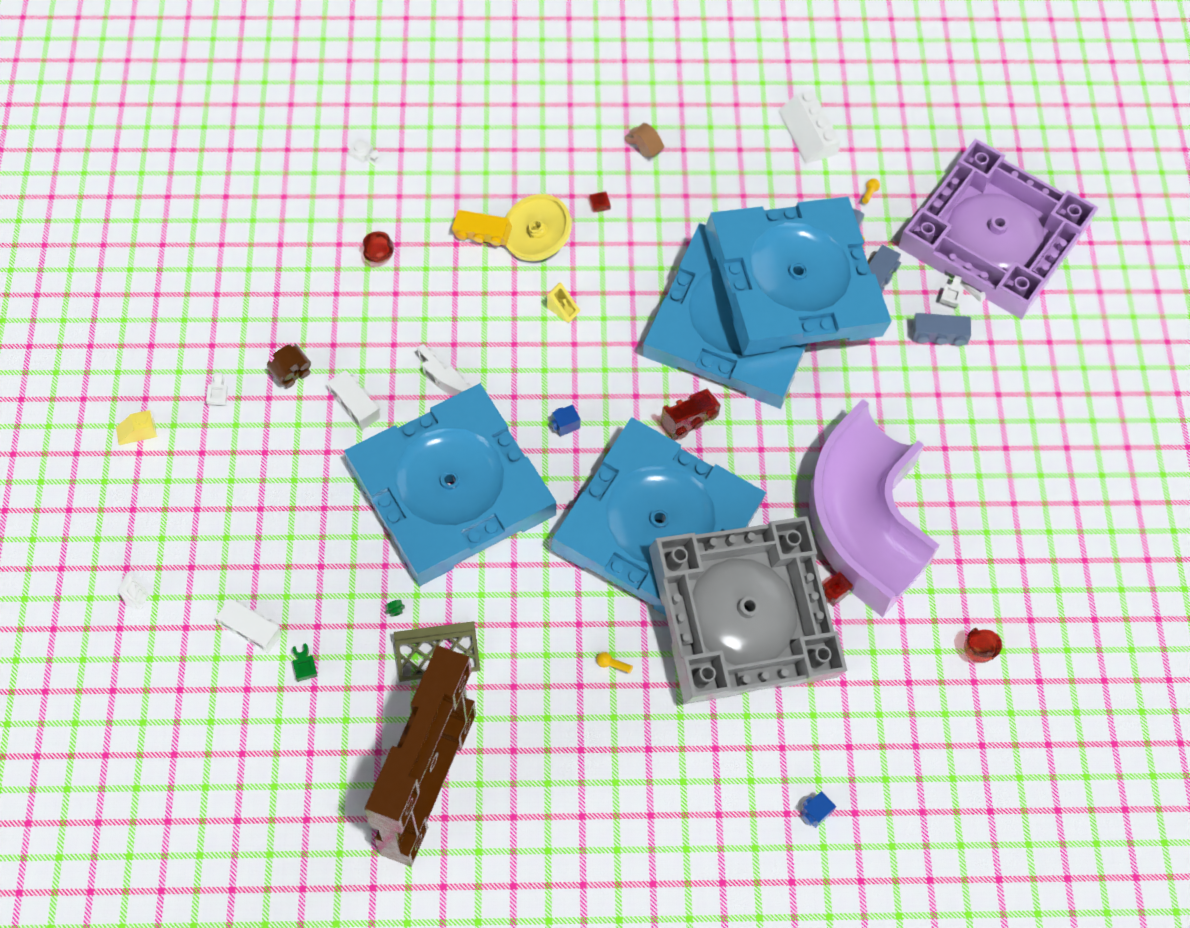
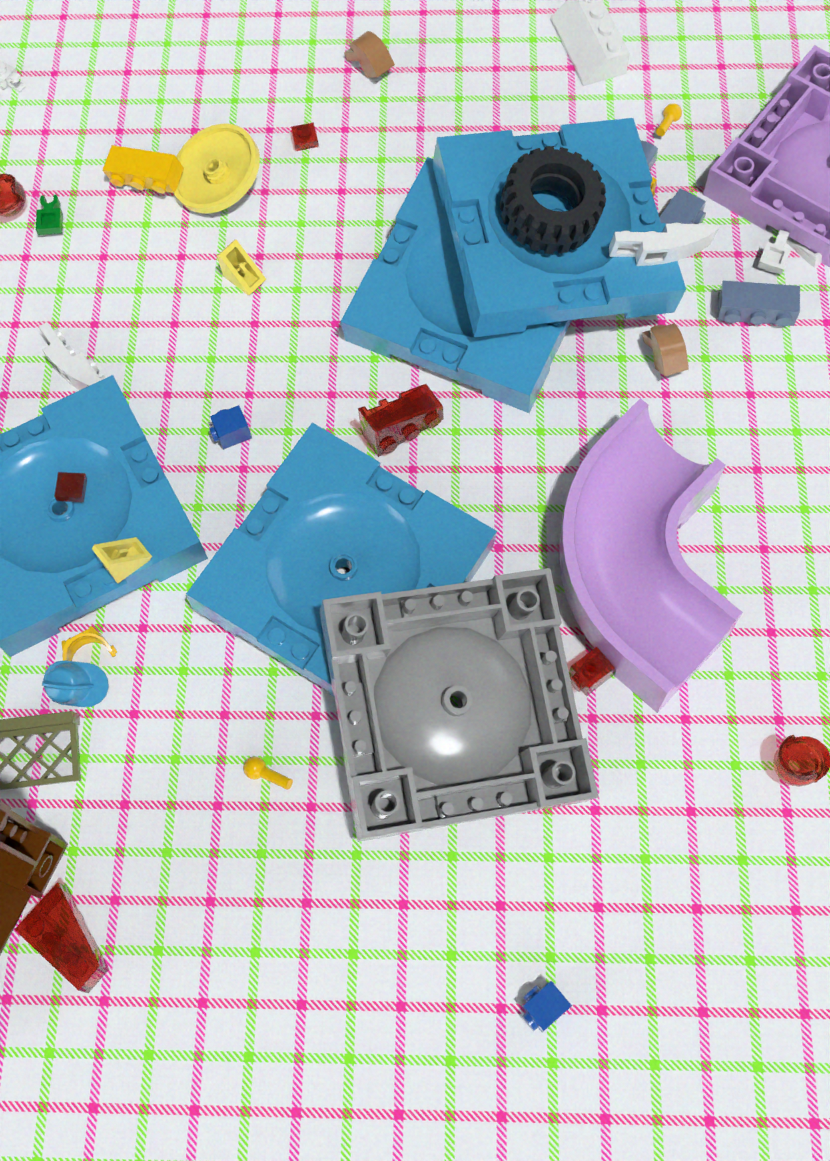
camera: 10 degrees right, 5 degrees up
none -> clear red wedge [14,882,109,993]
none -> green plate [36,194,63,235]
none -> dark azure piece [42,660,109,707]
none -> clear red plate [54,472,87,502]
none -> yellow helmet [62,626,117,661]
none -> light yellow slope [92,537,152,584]
none -> black tyre [500,146,606,254]
none -> white slope [609,223,718,266]
none -> medium nougat brick [642,323,689,377]

